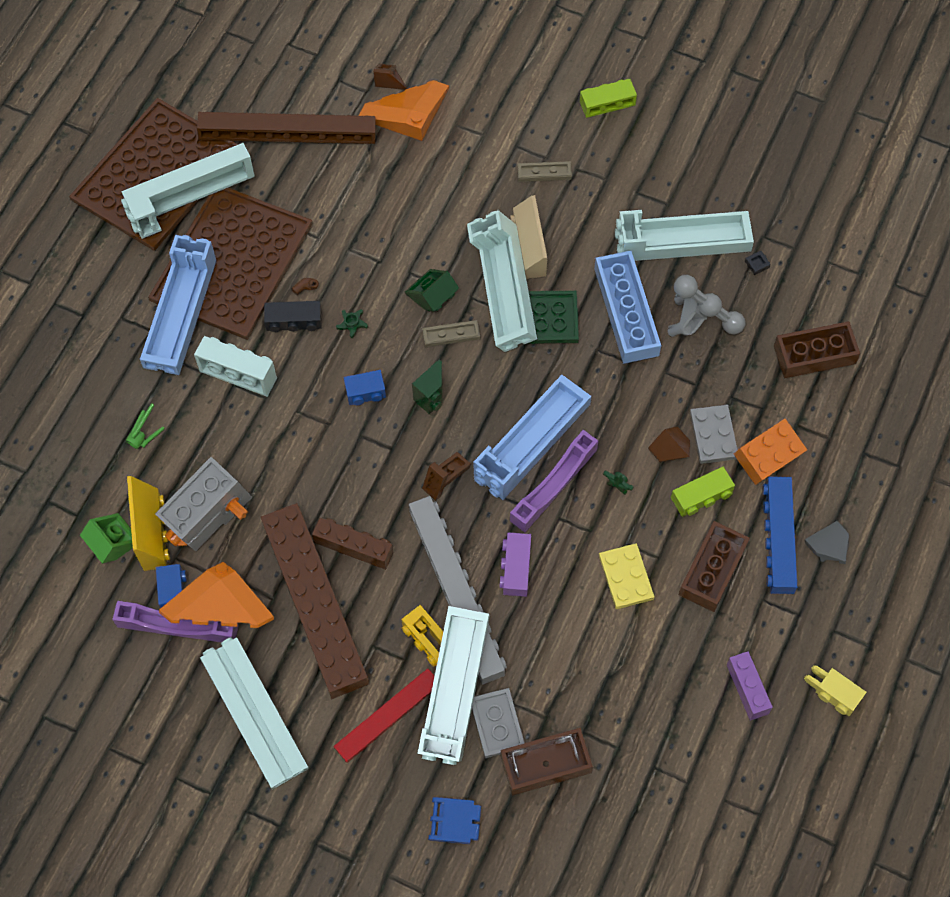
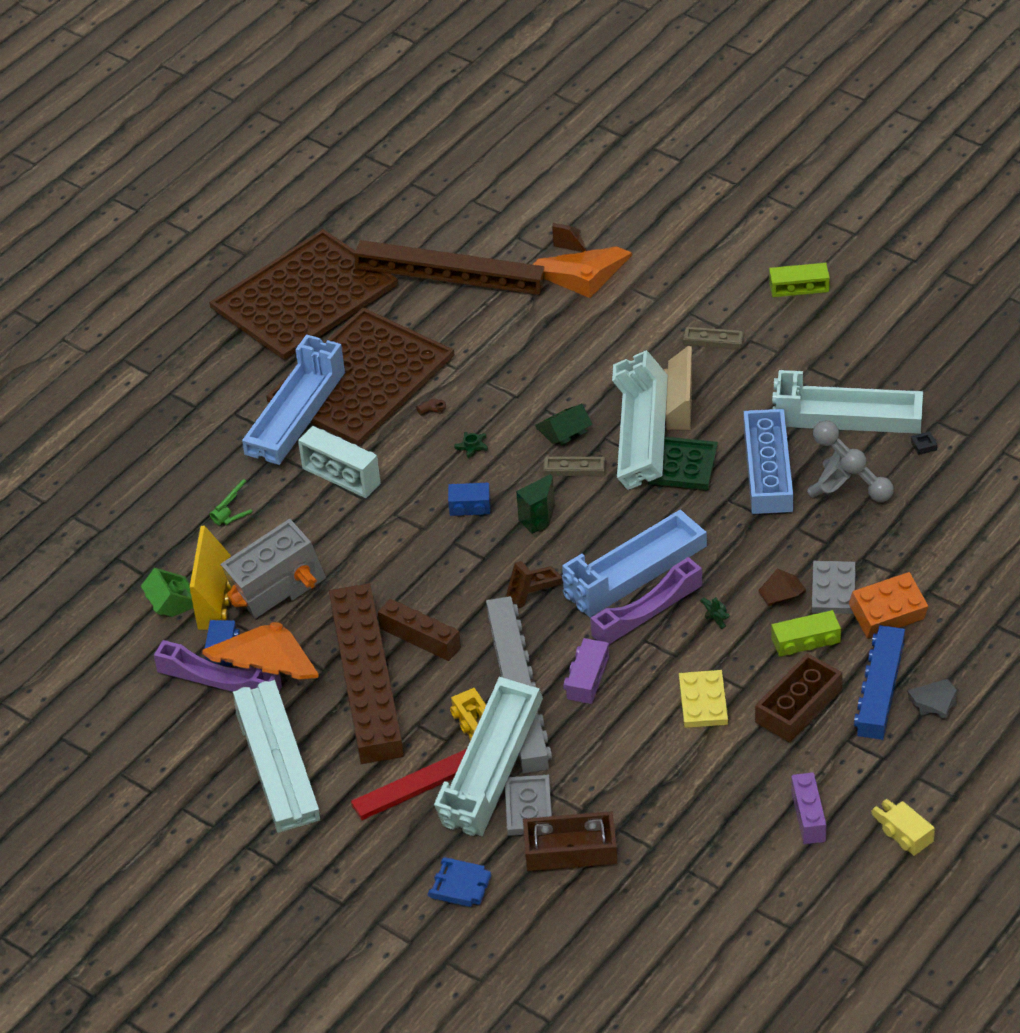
camera: 15 degrees right, 20 degrees down
light aqua brick [121,143,255,239] -> none
black brick [264,301,322,332] -> none
reddish brown brick [774,321,861,378] -> none

